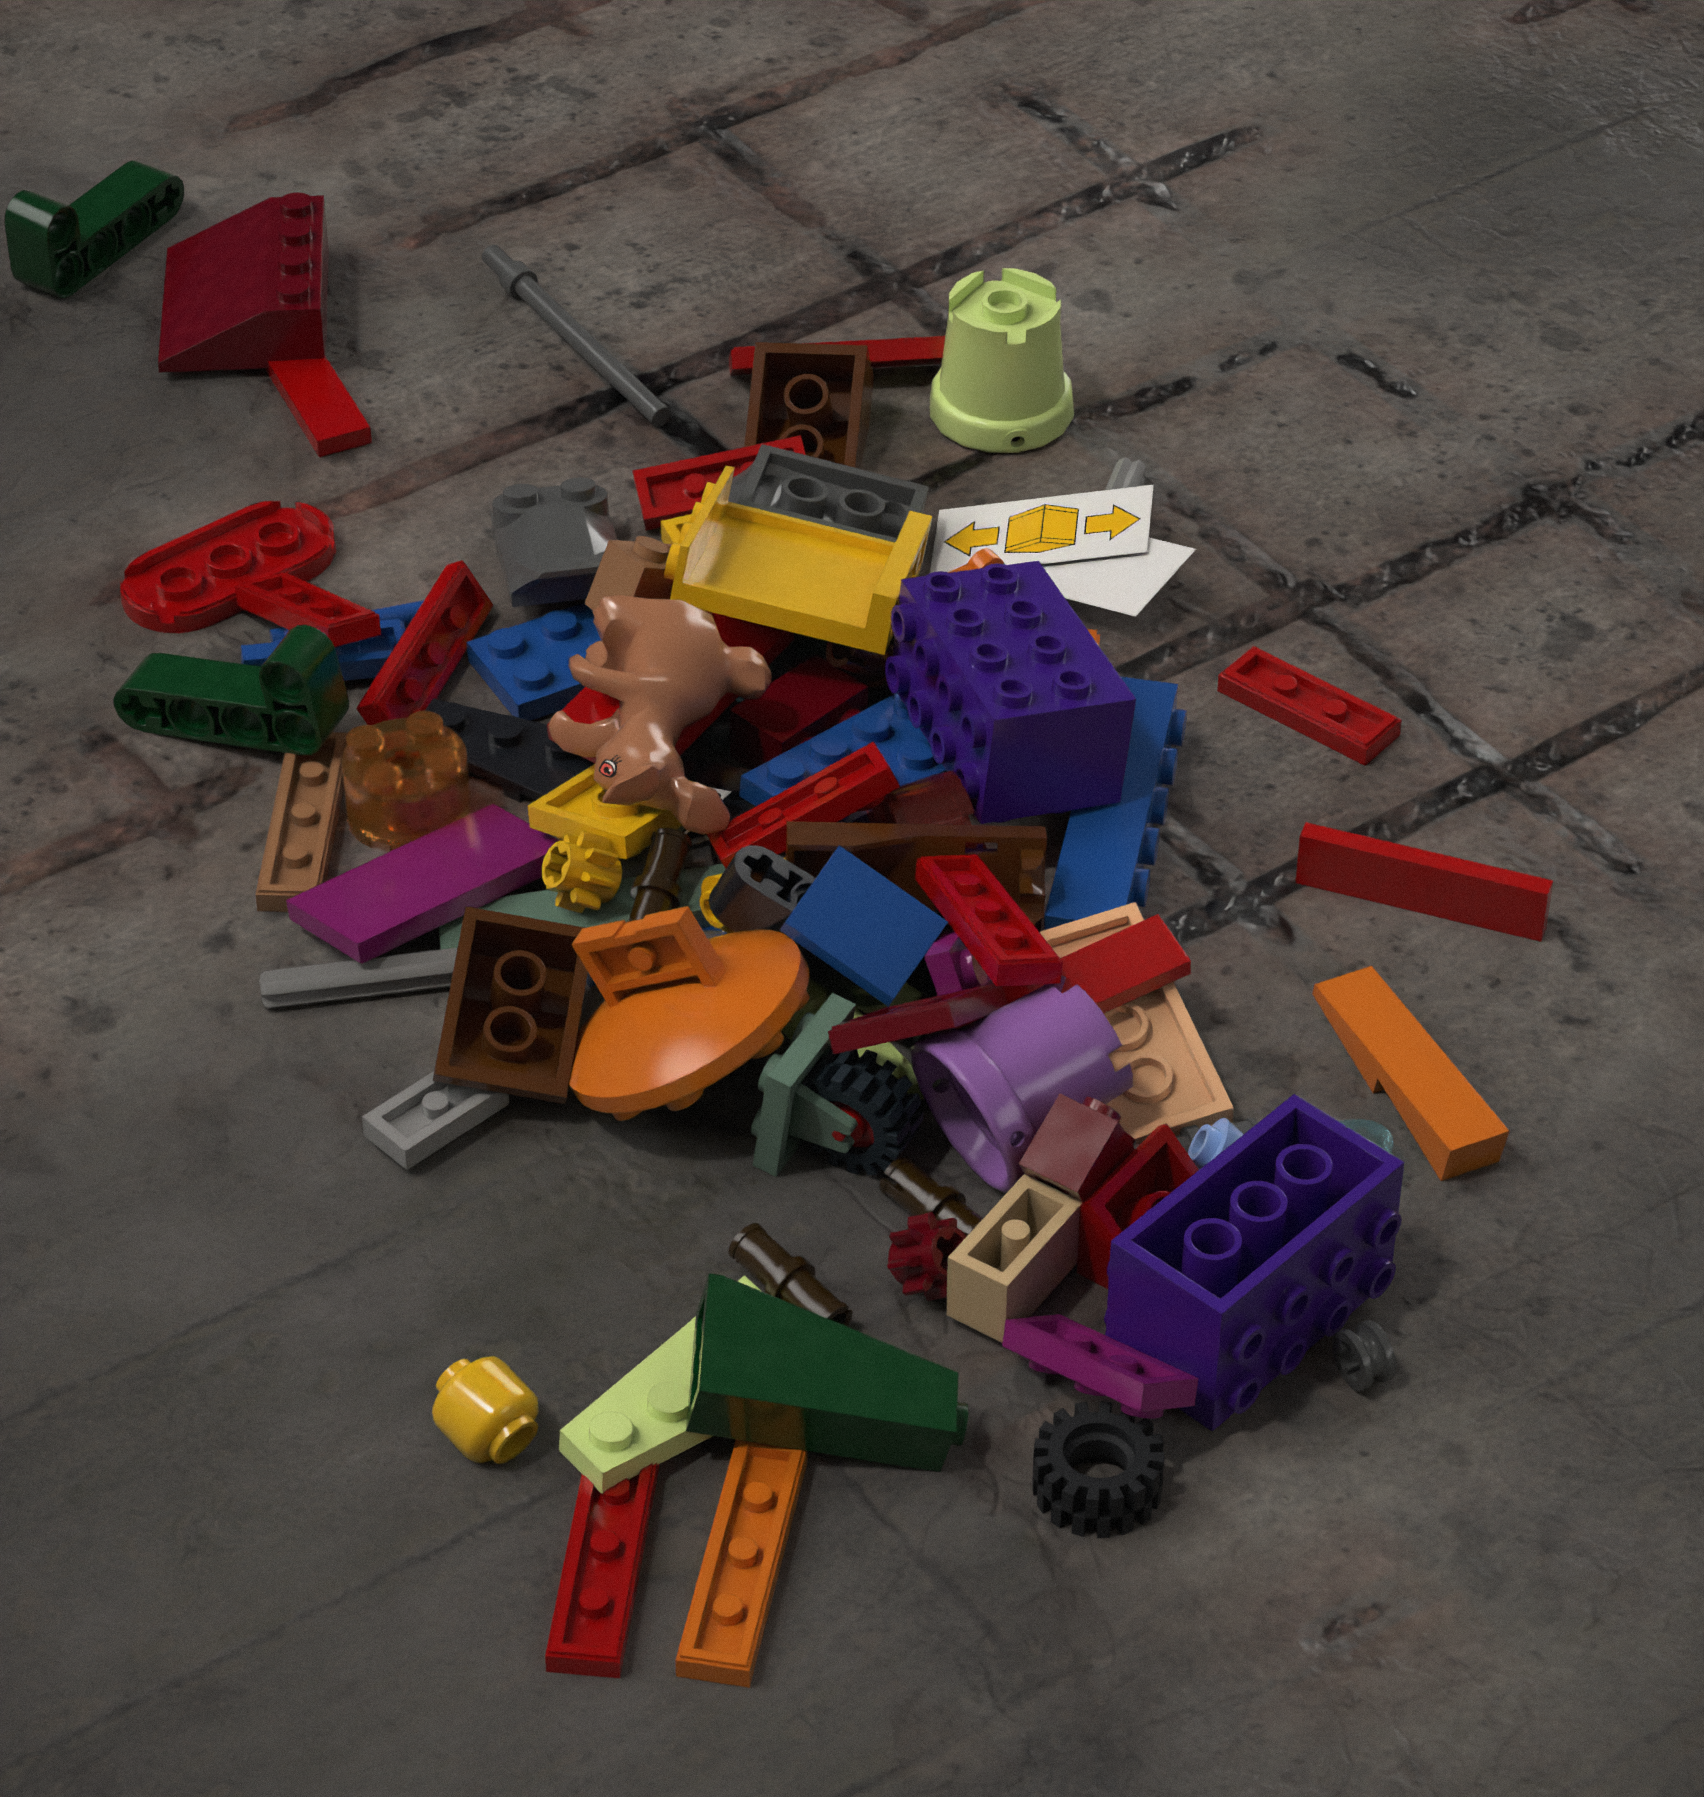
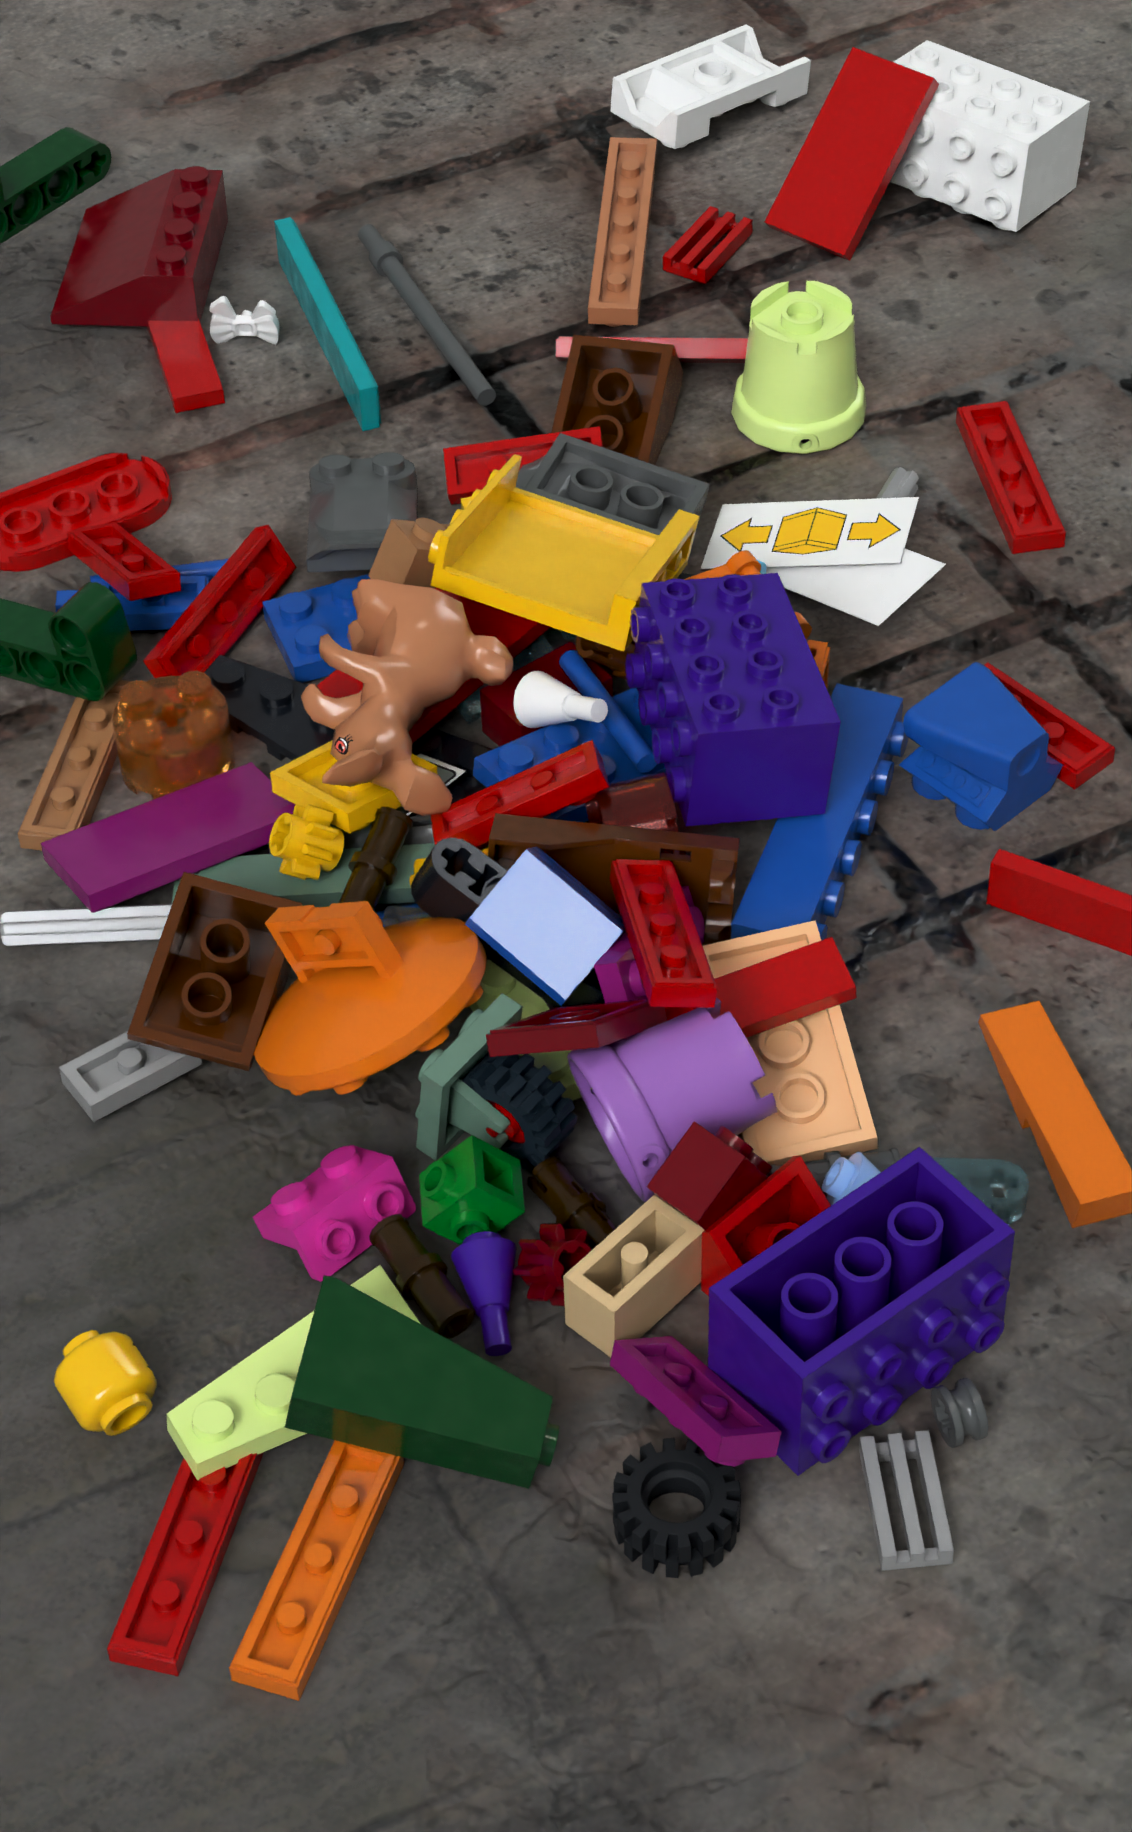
camera: 10 degrees right, 5 degrees up
none -> white piece [209,296,280,345]
none -> dark pink bracket [253,1145,416,1282]
none -> teal tile [274,217,381,431]
none -> green brick [419,1135,525,1245]
none -> dark purple cone [451,1231,517,1356]
none -> white cone [513,671,608,728]
none -> blue bar [559,650,657,773]
none -> nougat plate [588,137,657,327]
none -> white piece [610,24,811,149]
none -> red tile [663,206,753,284]
none -> red tile [764,47,939,261]
none -> light grey tile [859,1430,954,1571]
none -> white brick [890,40,1090,232]
none -> blue piece [898,662,1063,831]
none -> red tile [956,401,1066,554]

